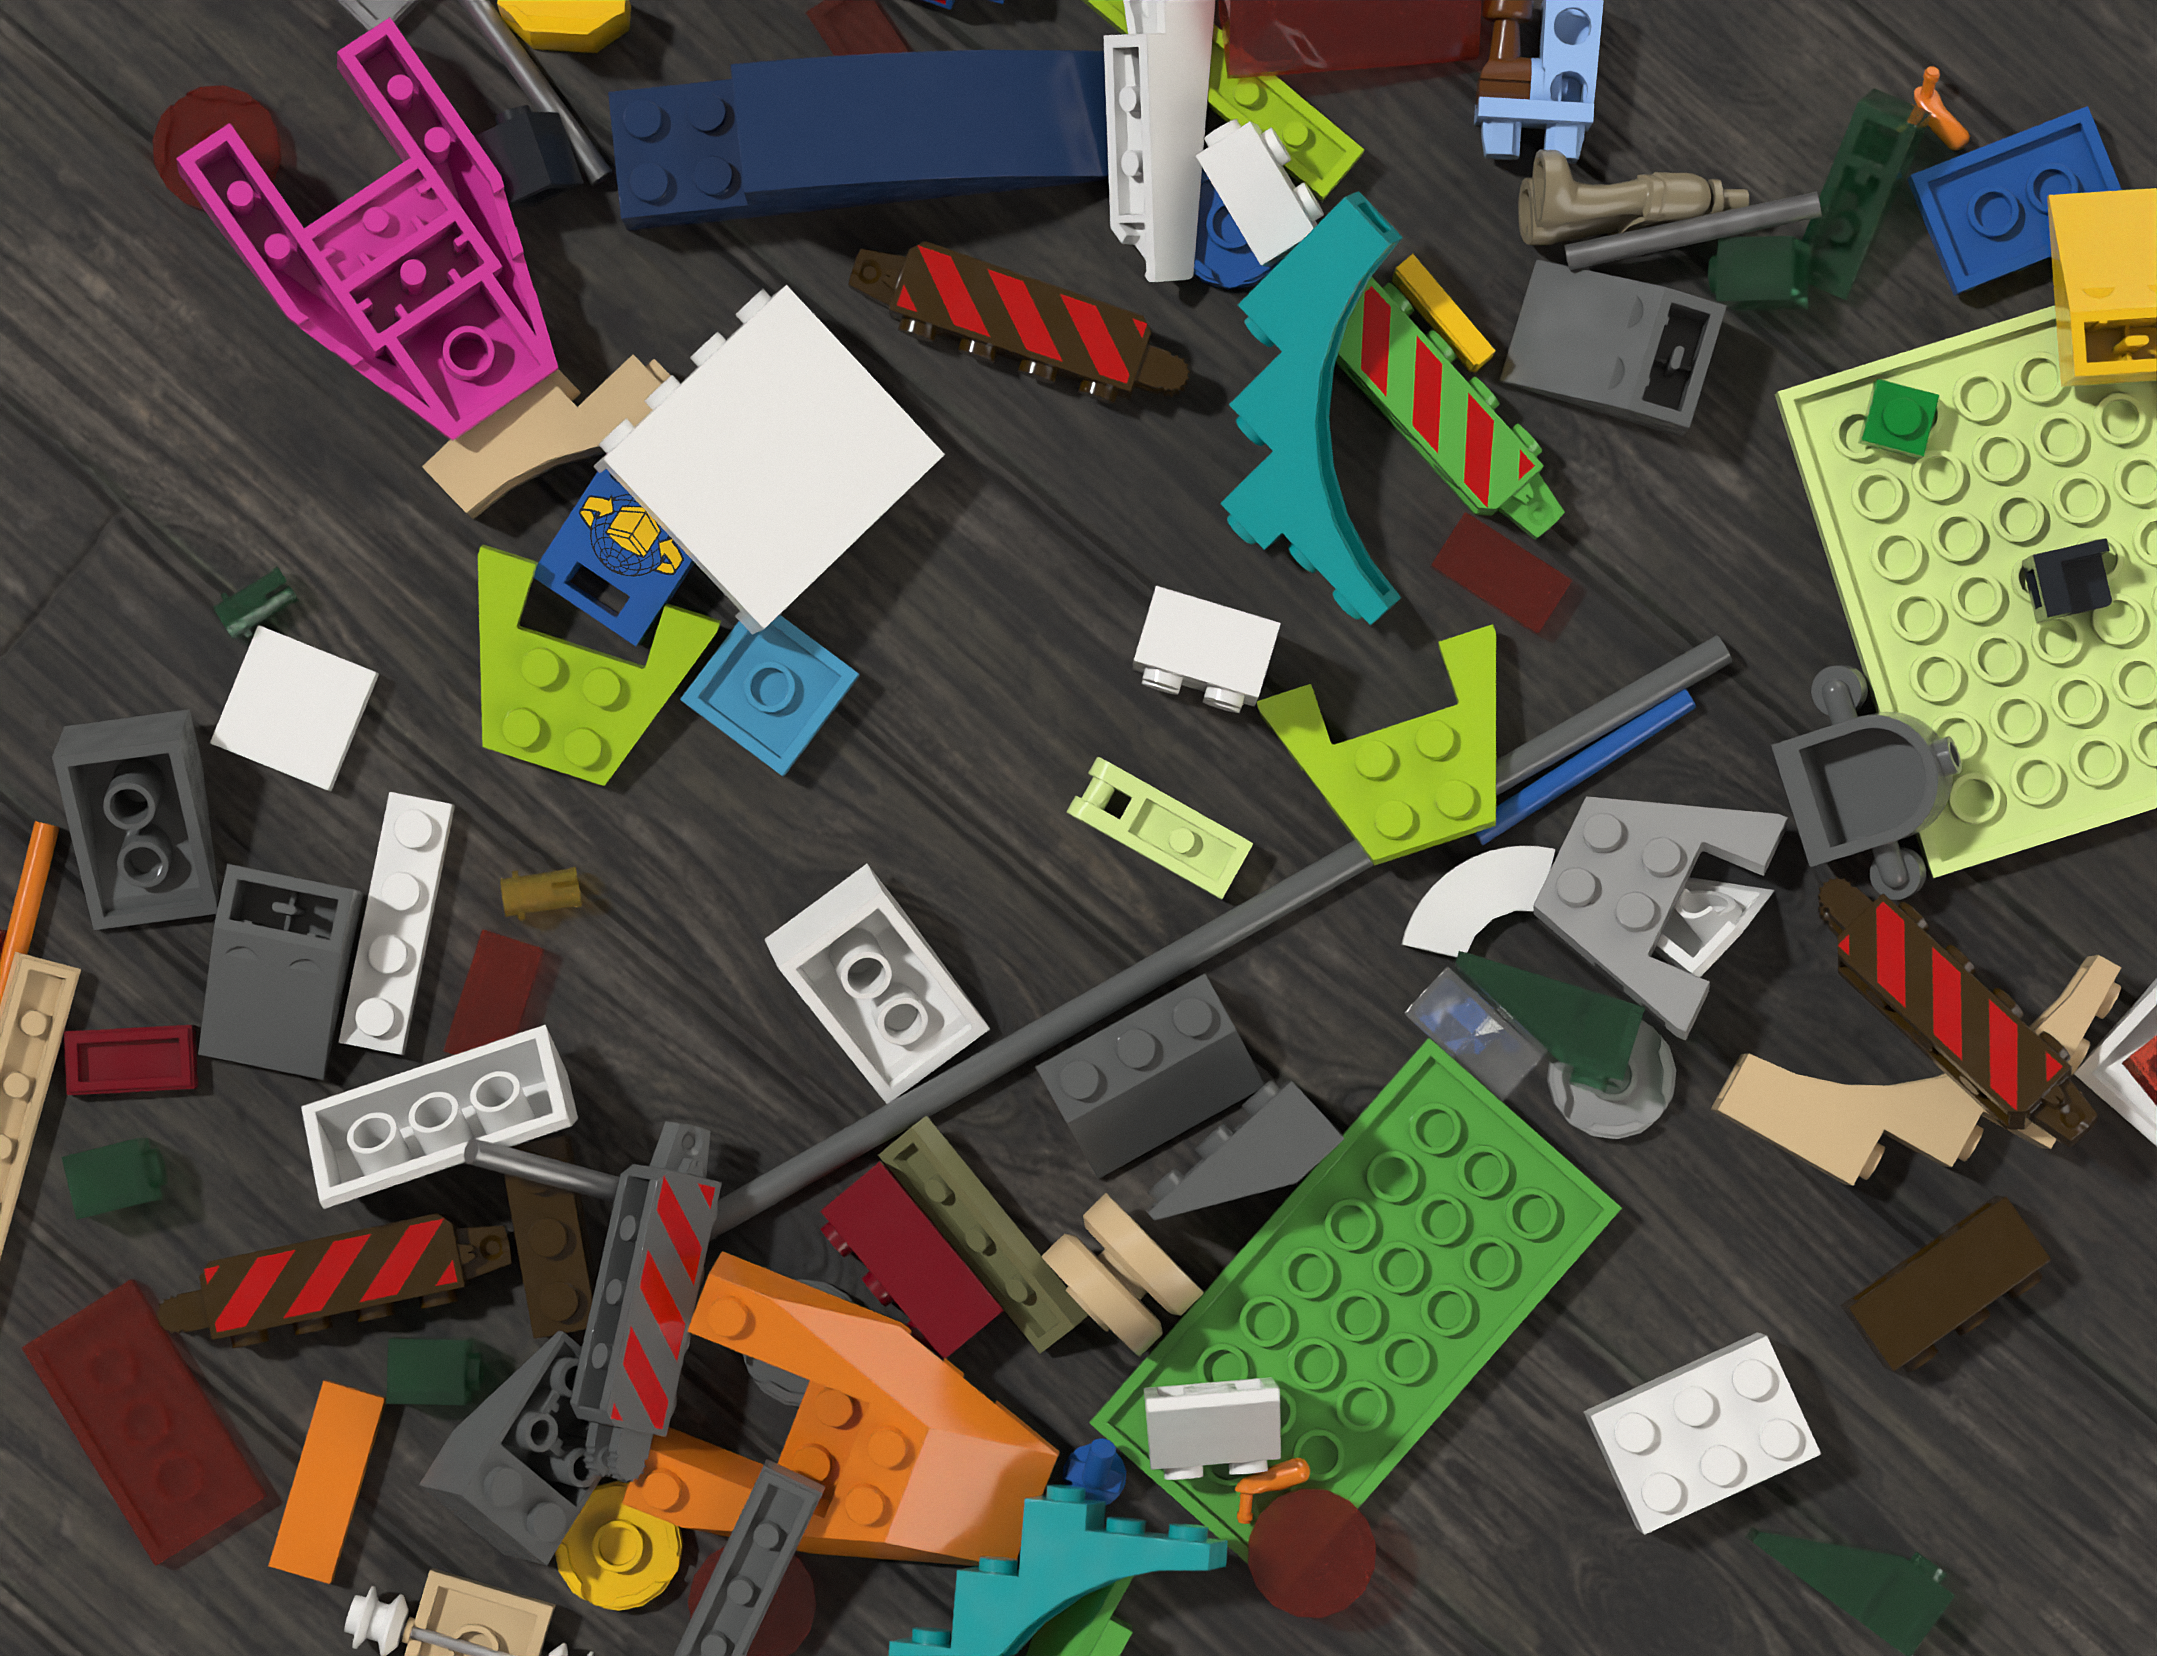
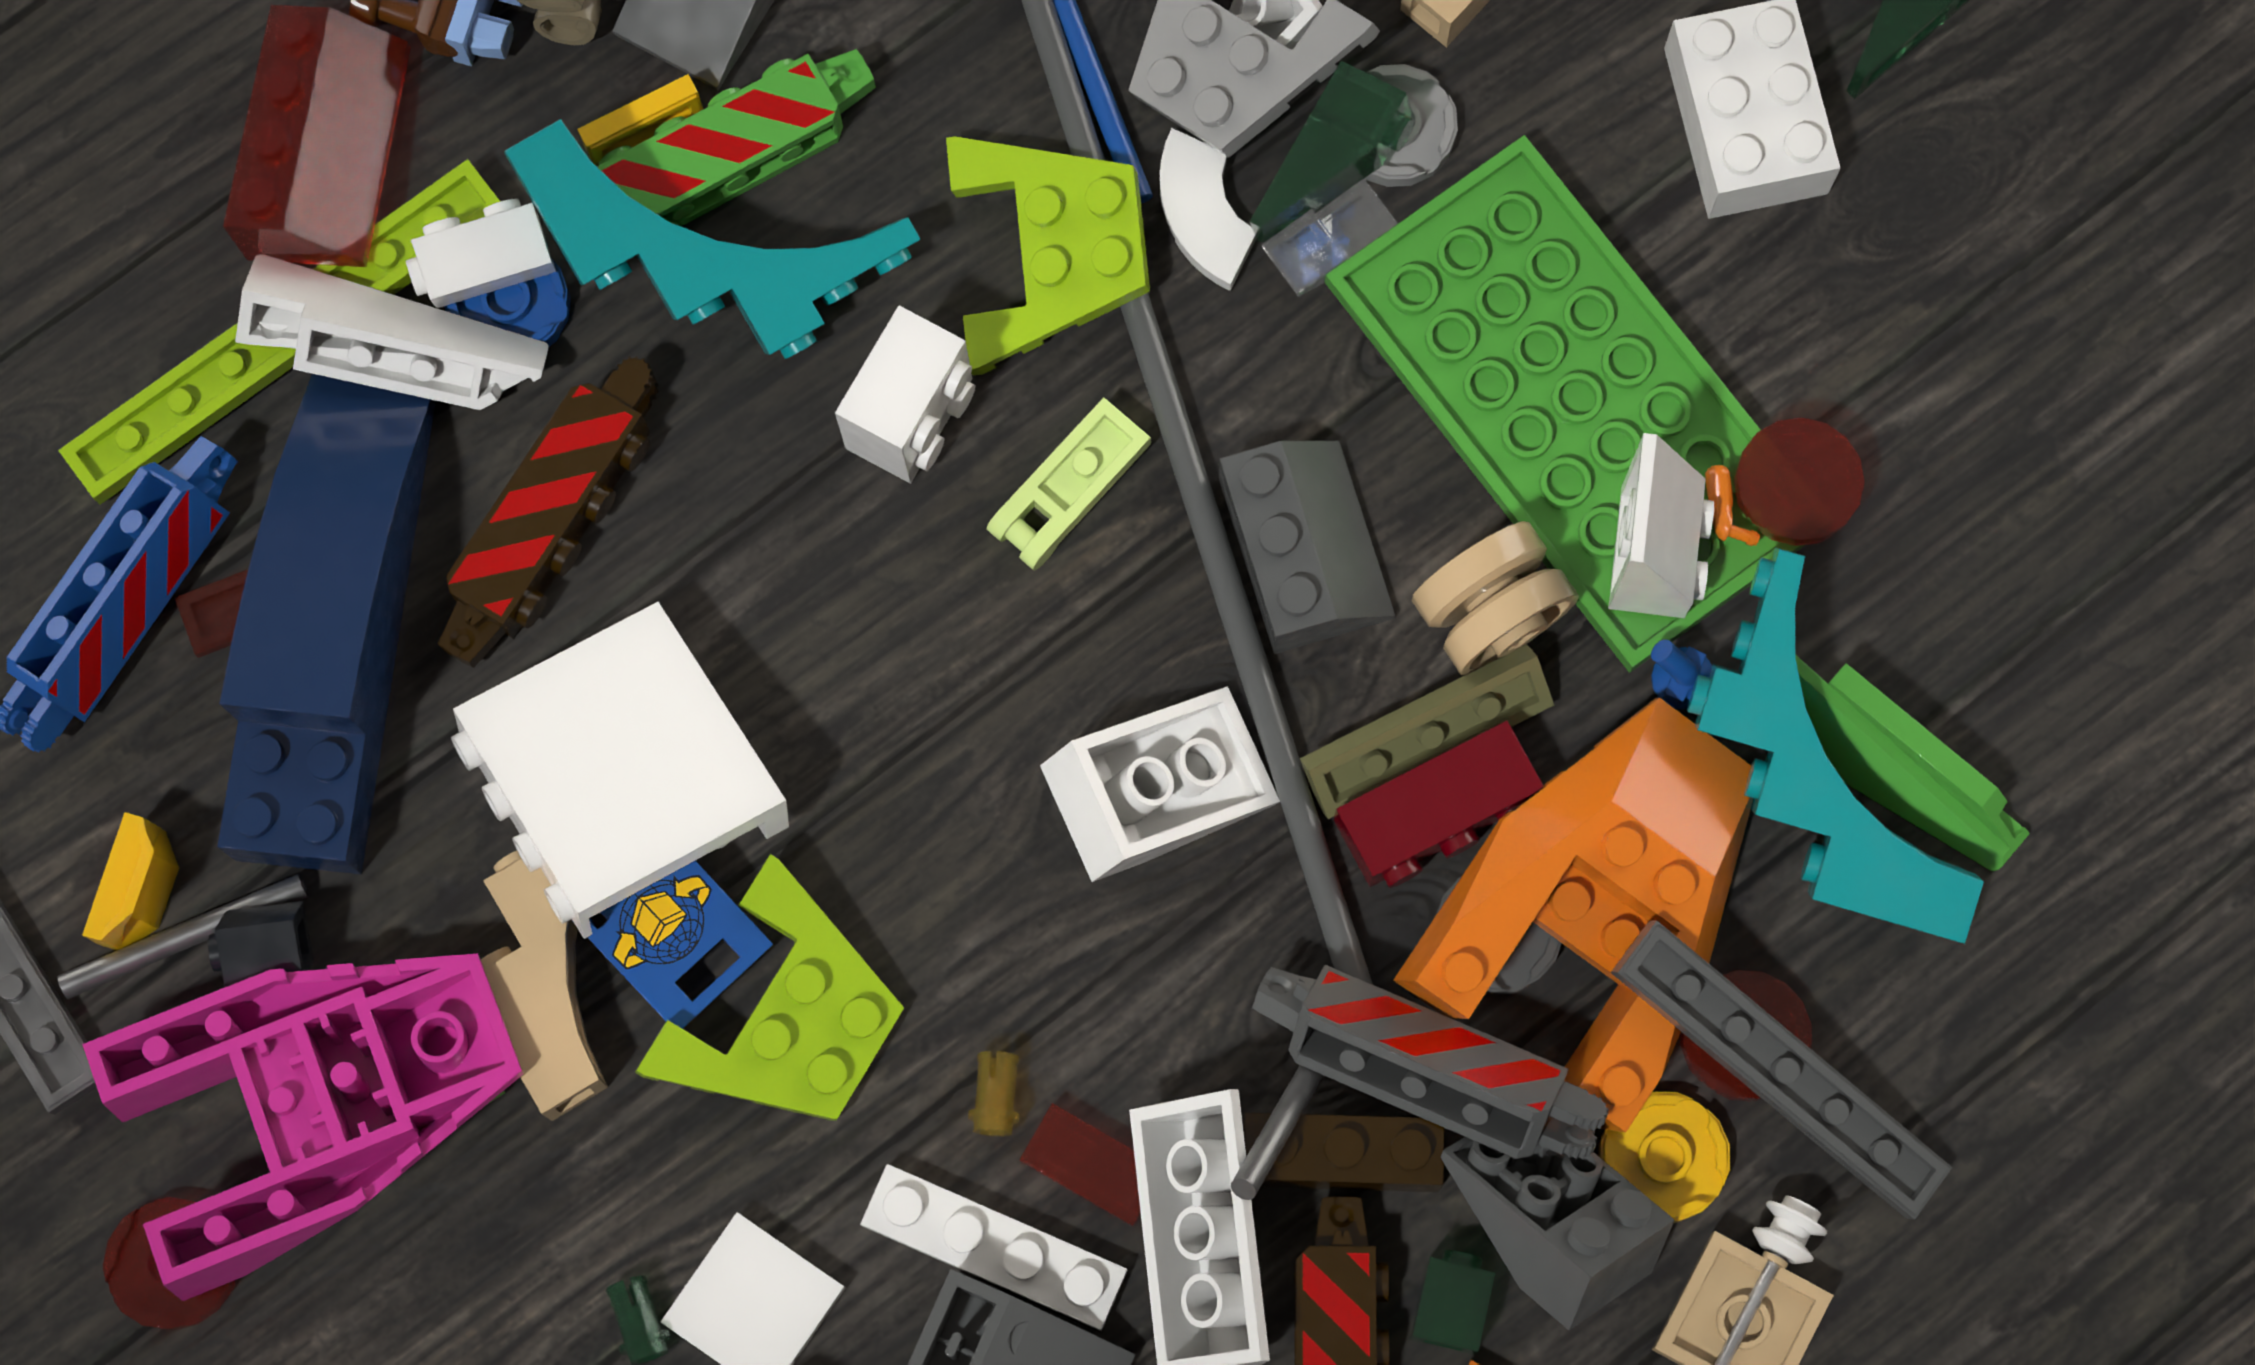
camera: 75 degrees left, 10 degrees down
dark azure plate [680,614,860,777] -> none
dark grey slope [1146,1080,1345,1220] -> none
clear red tile [1430,512,1573,635] -> none

